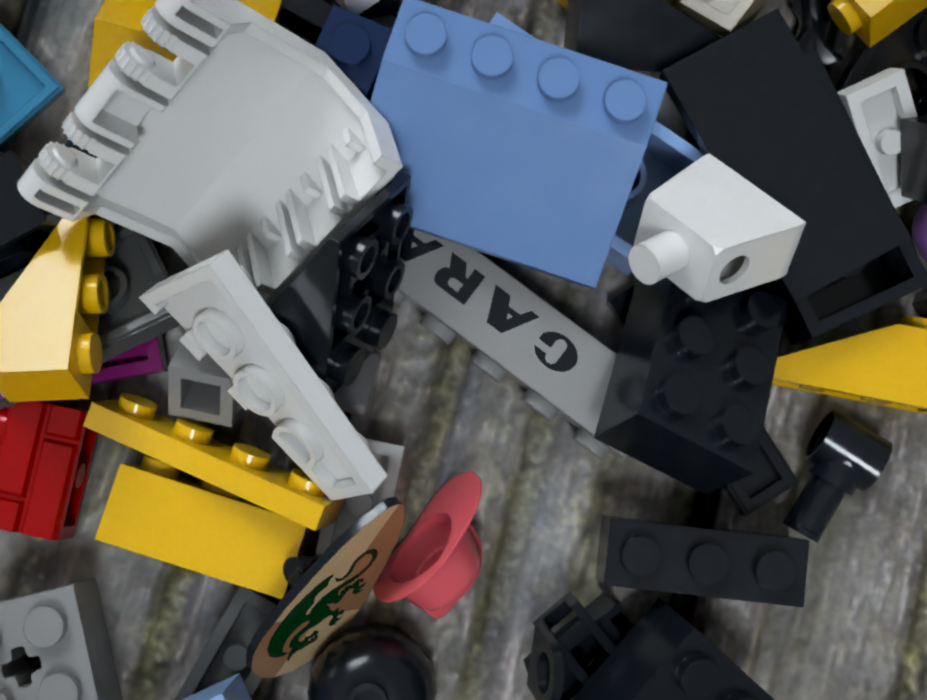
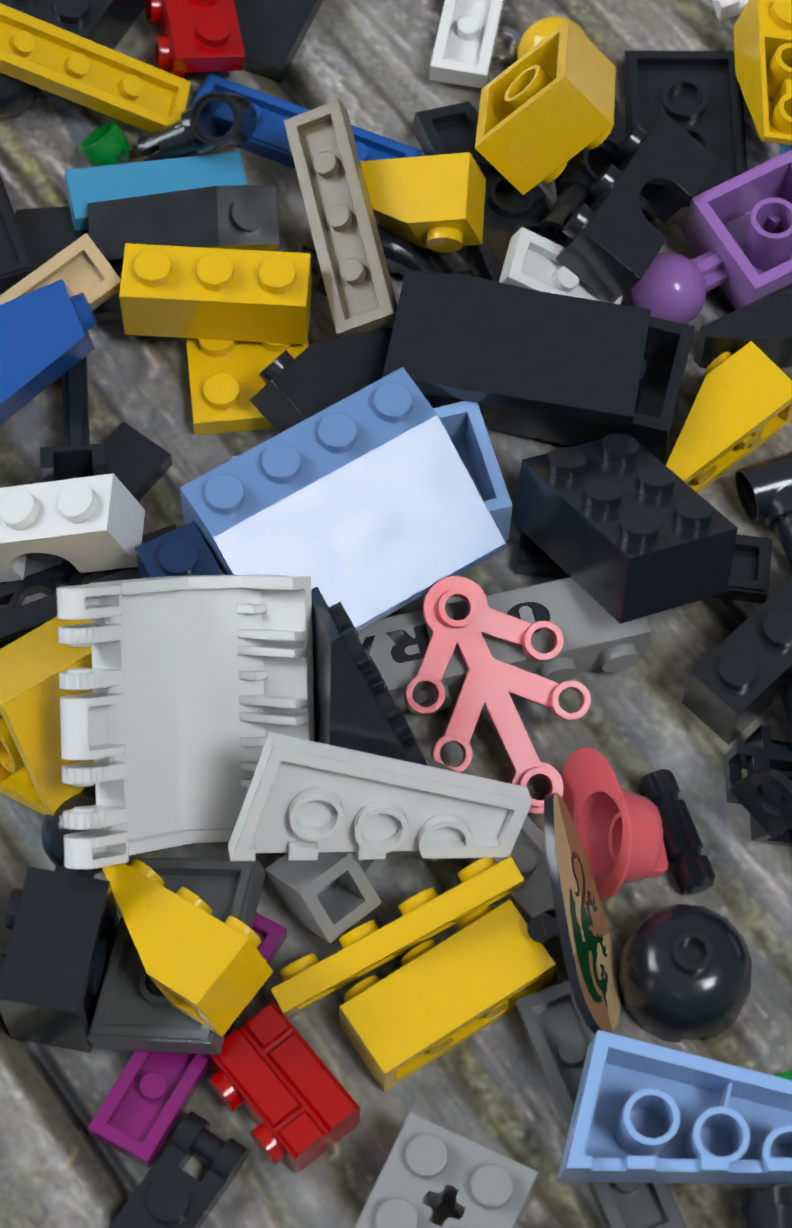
camera: 50 degrees left, 20 degrees down
white torso [628,153,806,303] -> none
none -> coral plant [404,576,591,815]
none -> black axle [639,769,715,895]

